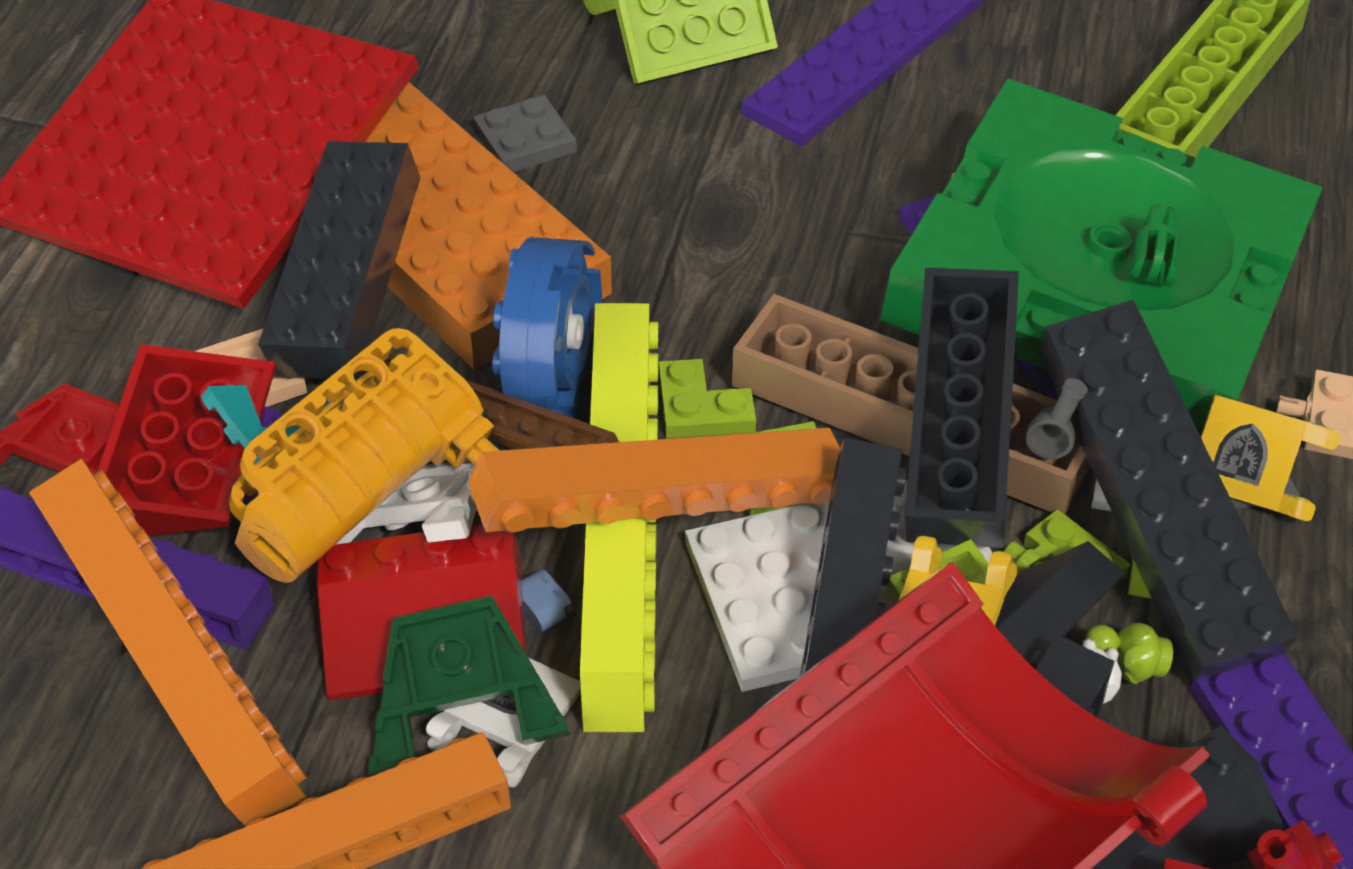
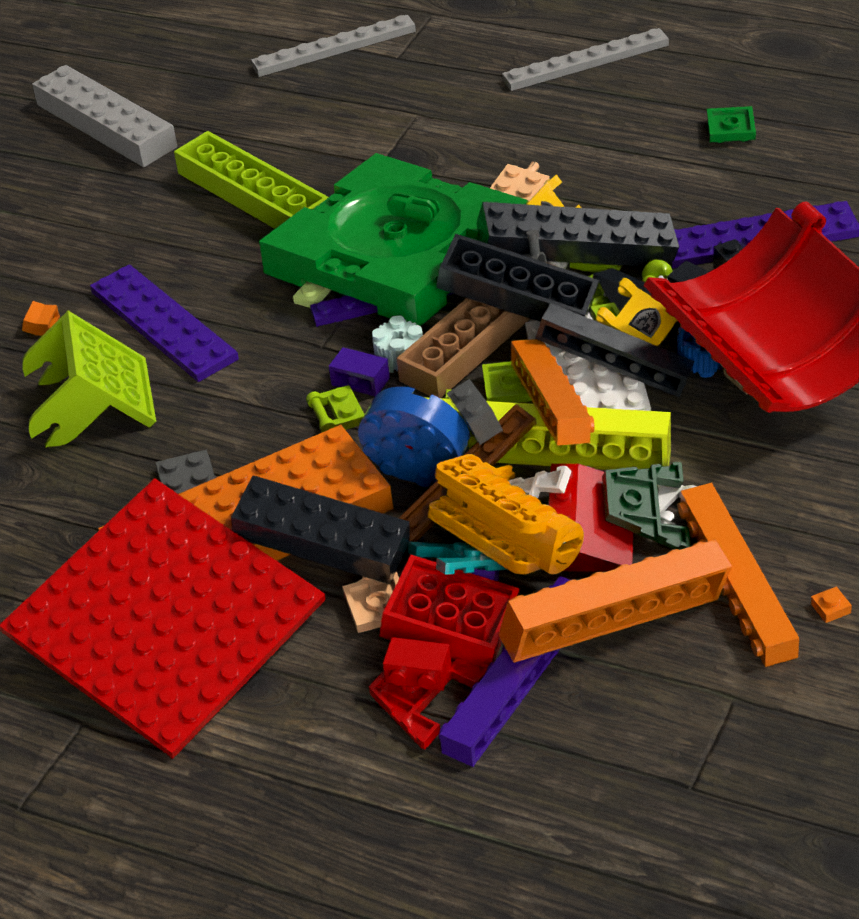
camera: 75 degrees left, 5 degrees down
none -> lime plate [306,385,365,432]
none -> dark purple brick [329,347,390,396]
none -> light aqua brick [372,316,423,373]
none -> red brick [383,637,451,691]
none -> dark grey brick [447,379,503,444]

